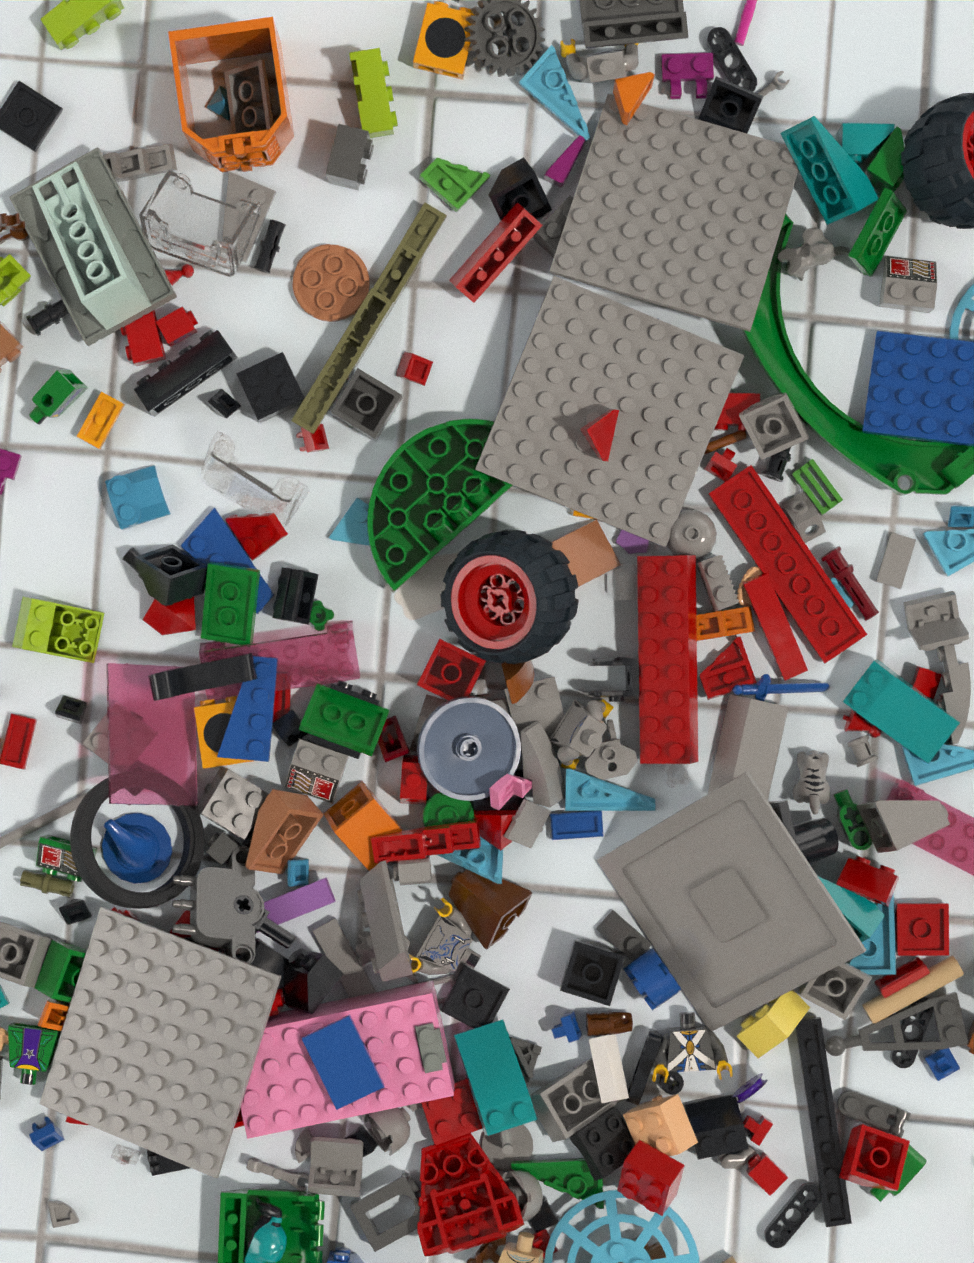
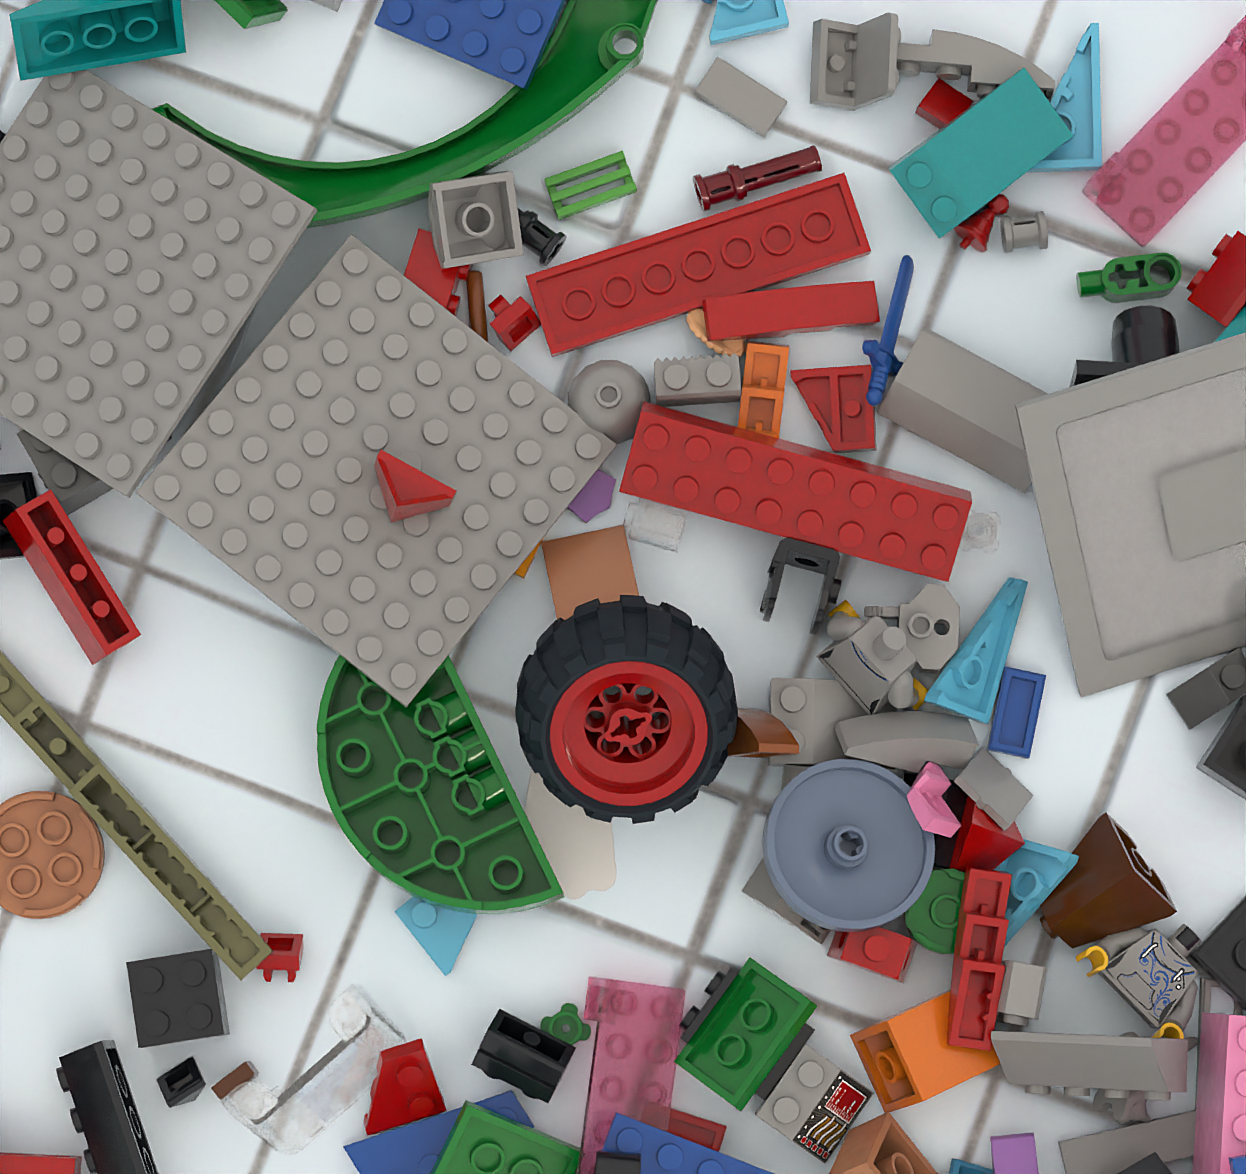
camera: 75 degrees left, 5 degrees down
red brick [156,306,198,347] -> none
black slope [273,710,308,746] -> none
dark grey brick [331,368,403,441] -> none
dark red slope [378,715,410,763] -> none
red slope [396,352,433,386] -> none
red brick [417,638,486,701] -> none
light grey animal [778,228,850,281] -> none
light grey bracket [782,492,826,543] -> none
light grey animal [792,750,831,815] -> none
medium azure piece [831,578,854,608] -> none
light grey slope [856,800,950,853] -> none
none -> reddish brown tile [211,1061,259,1100]

